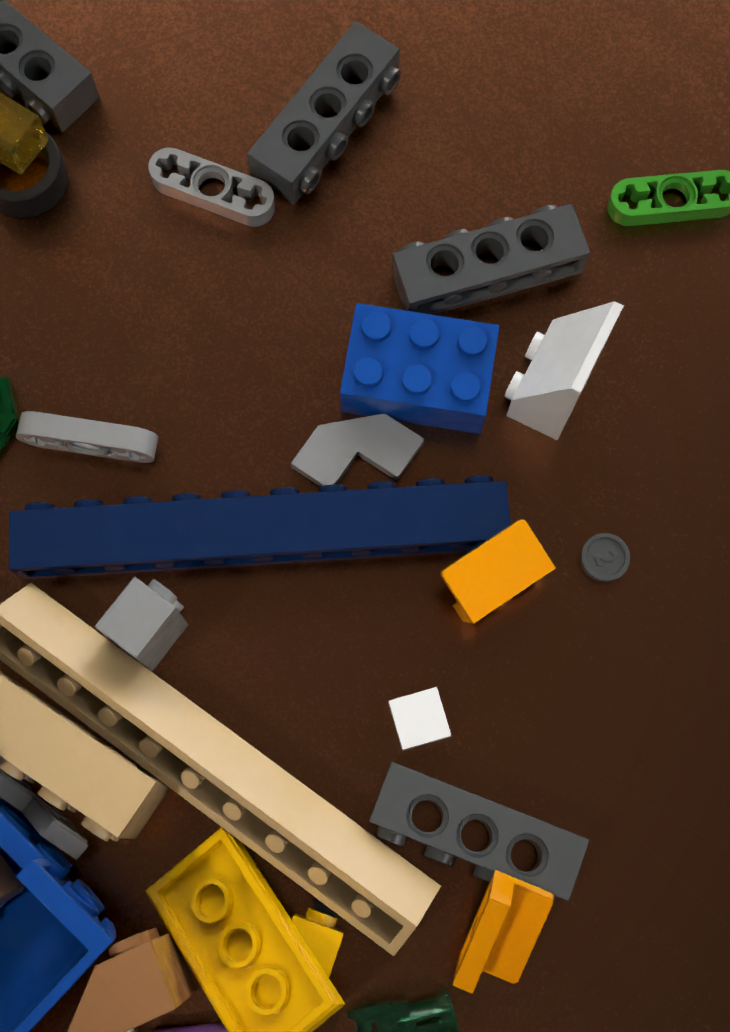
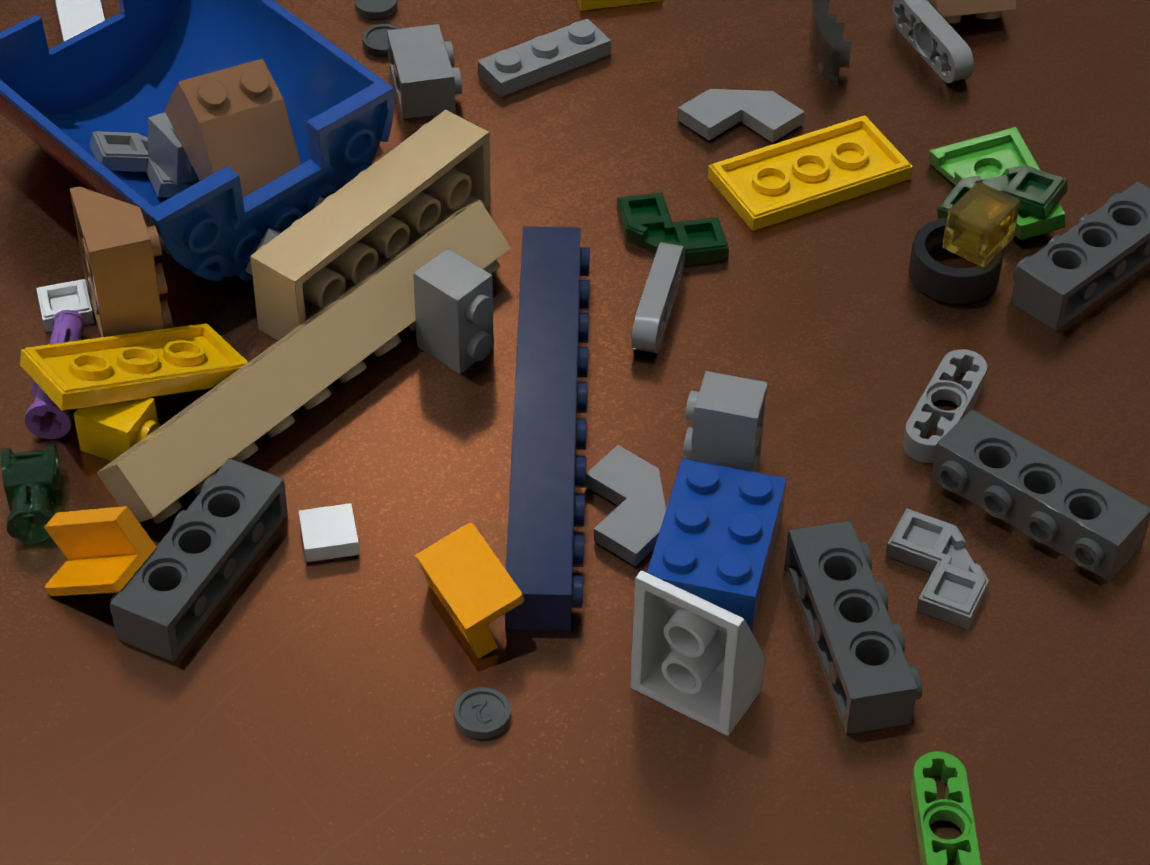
camera: 95 degrees right, 30 degrees down
none -> light grey brick [683,371,768,472]
none -> light grey tile [886,508,989,630]

